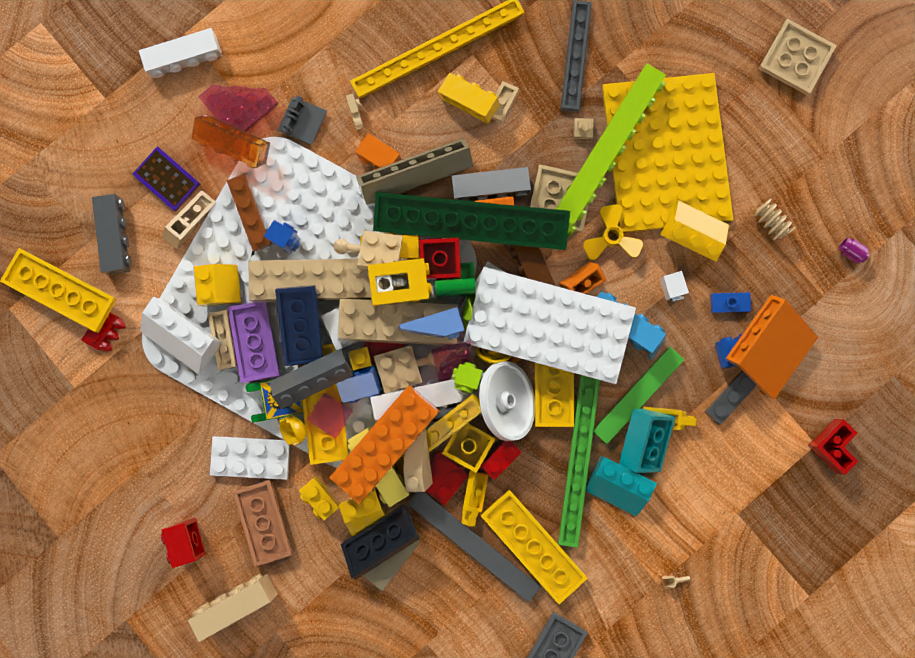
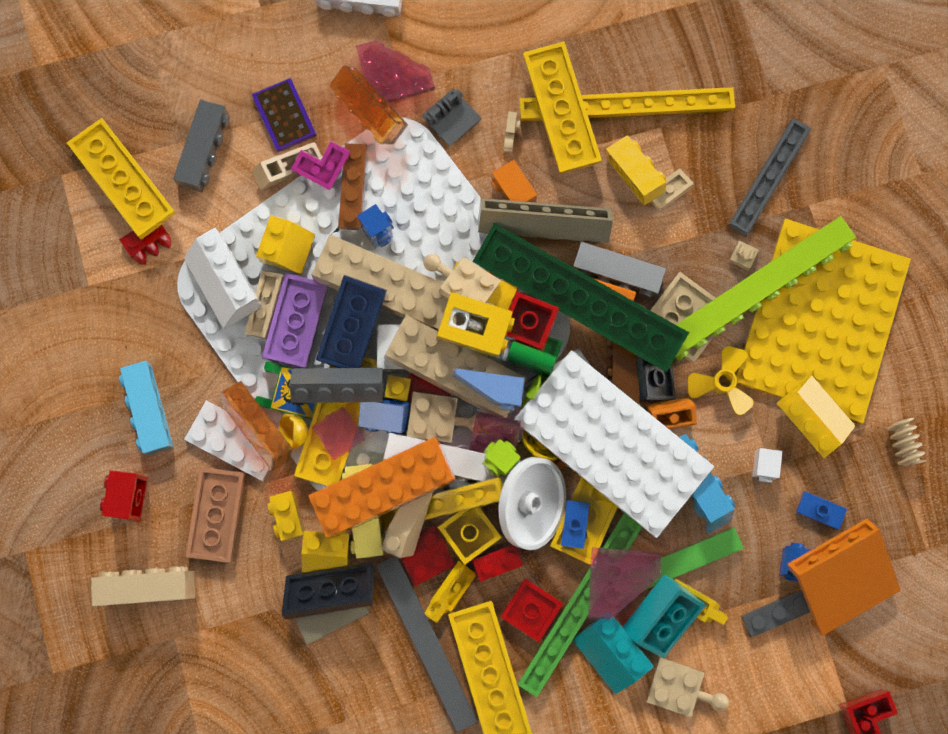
camera: 25 degrees right, 5 degrees down
none -> medium azure brick [119,361,174,456]
none -> clear orange brick [221,381,292,471]
none -> dark pink plate [291,141,350,190]
none -> red plate [500,578,563,642]
none -> yellow plate [523,41,602,175]
none -> blue plate [561,500,590,549]
none -> clear pink plate [588,547,661,620]
none -> black tile [636,356,676,401]
none -> tan plate [646,657,729,717]

